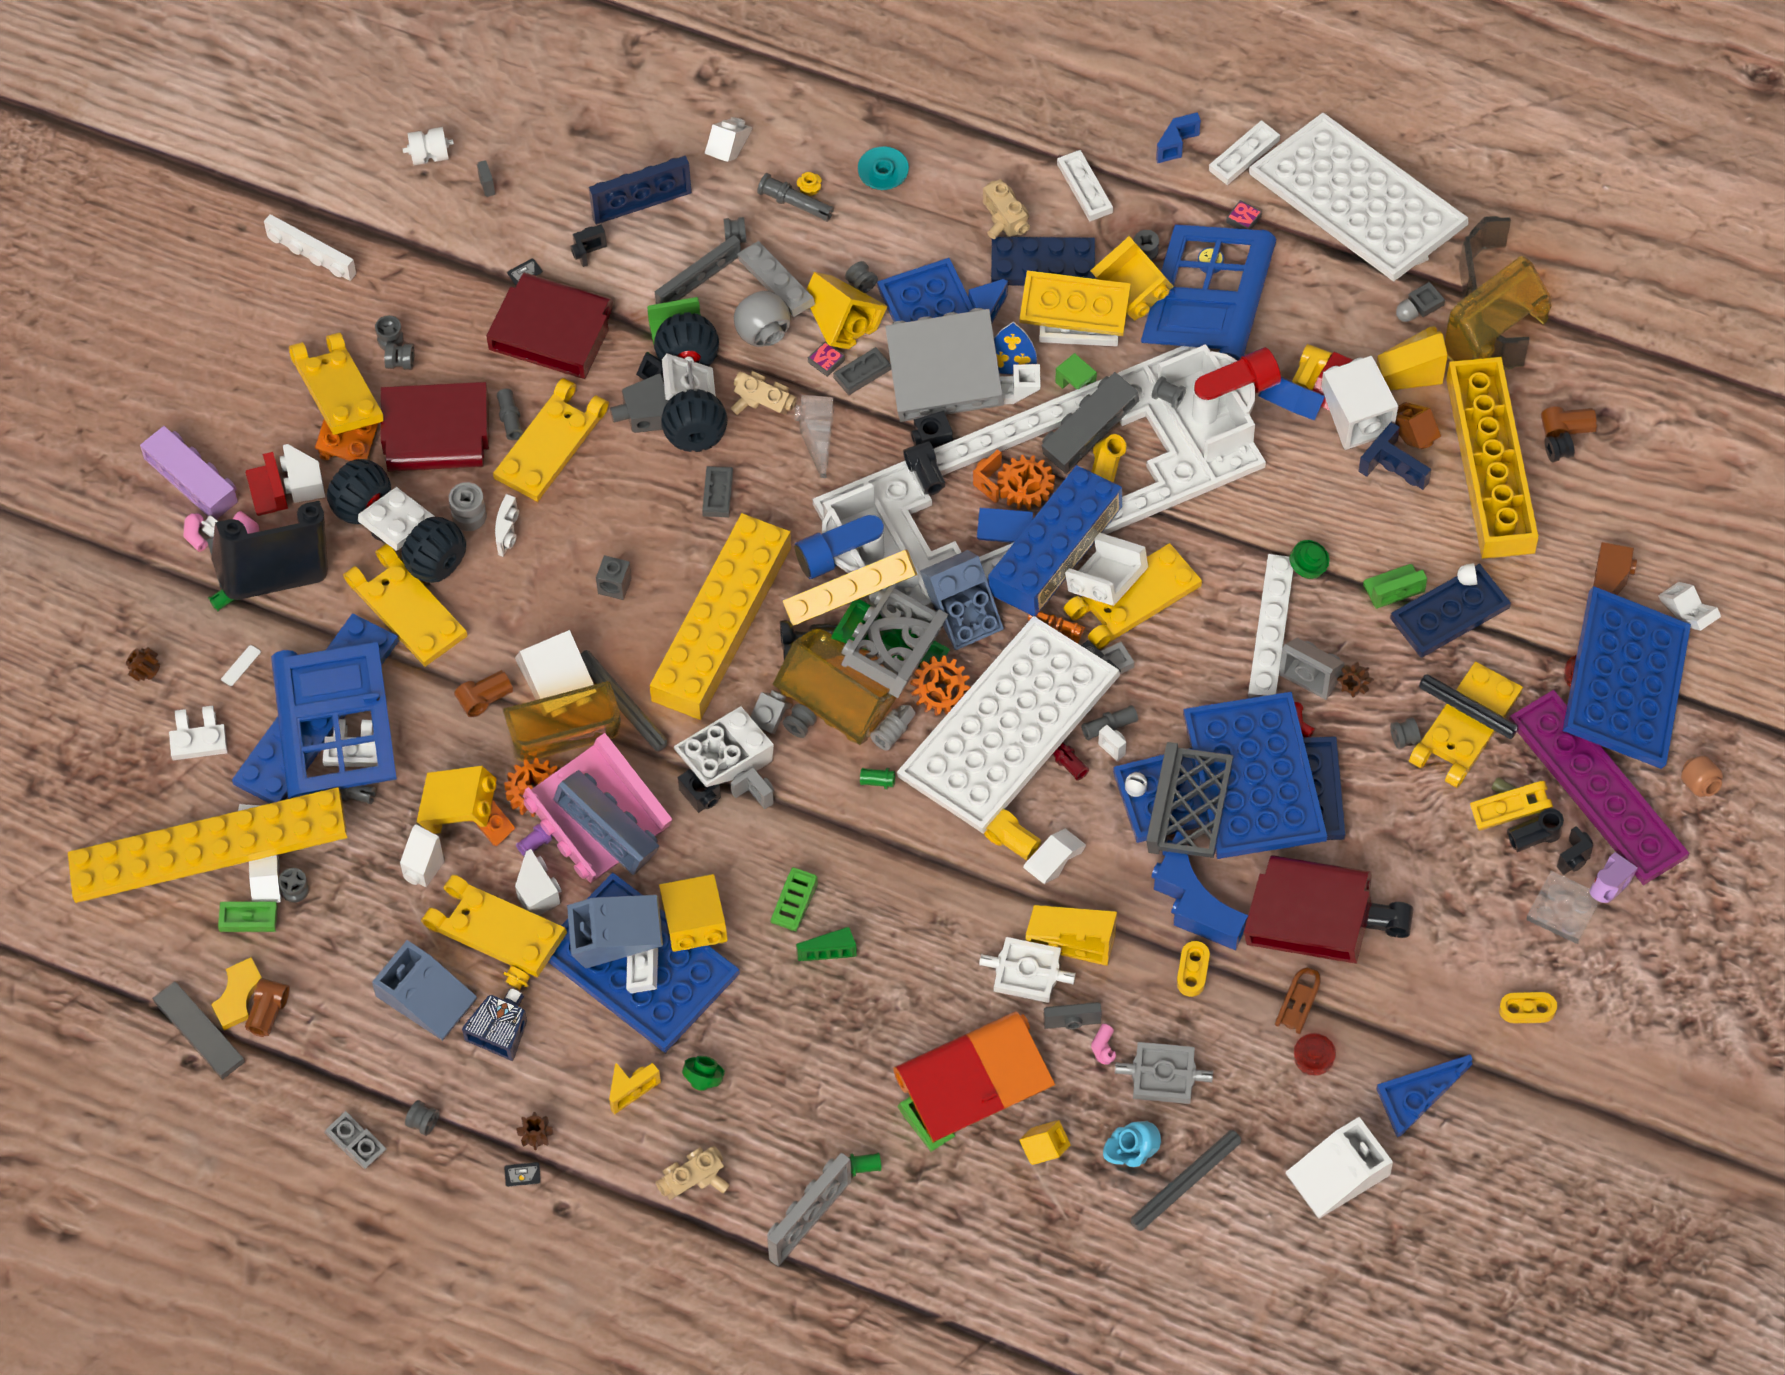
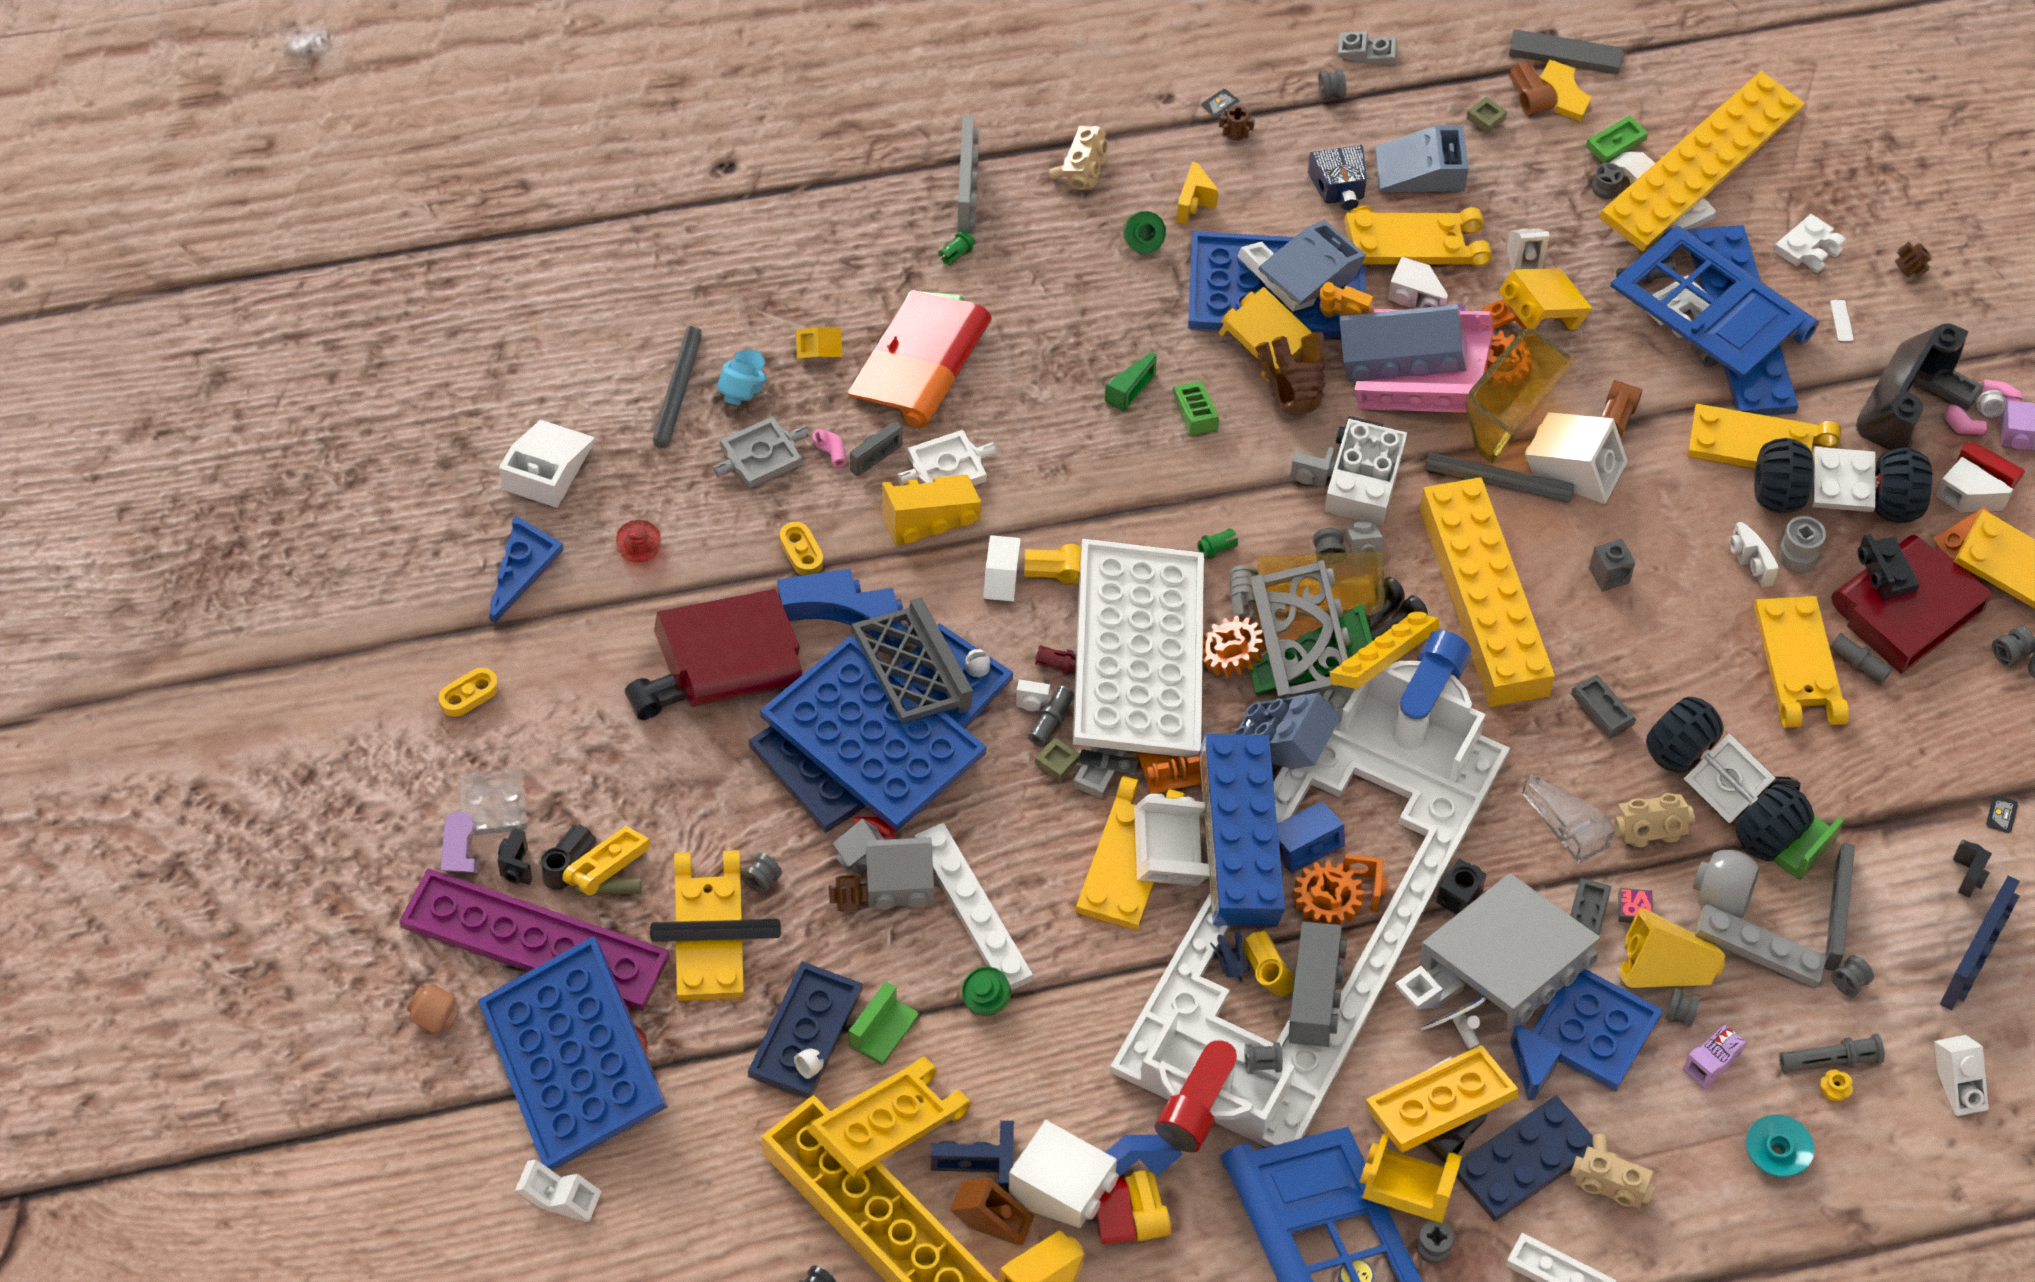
camera: 140 degrees right, 5 degrees down
dark red piece [486,272,613,379] -> none
dark grey torso [610,374,669,433] -> none
black piece [903,441,945,496] -> none
bright green panel [1055,353,1097,389] -> none
dark orange piece [1274,967,1321,1034] -> none
dark orange slope [1593,542,1637,595] -> none
none -> yellow hinge [808,1056,972,1177]
none -> light grey brick [833,819,884,875]
none -> olive plate [1035,737,1080,781]
none -> dark blue piece [1210,930,1251,981]
none -> reddish brown hair [1255,332,1326,416]
none -> light orange plate [1320,282,1373,318]
none -> olive plate [1466,97,1507,134]
none -> lavender leg [1683,1025,1748,1089]
none -> black bracket [1858,533,1920,600]

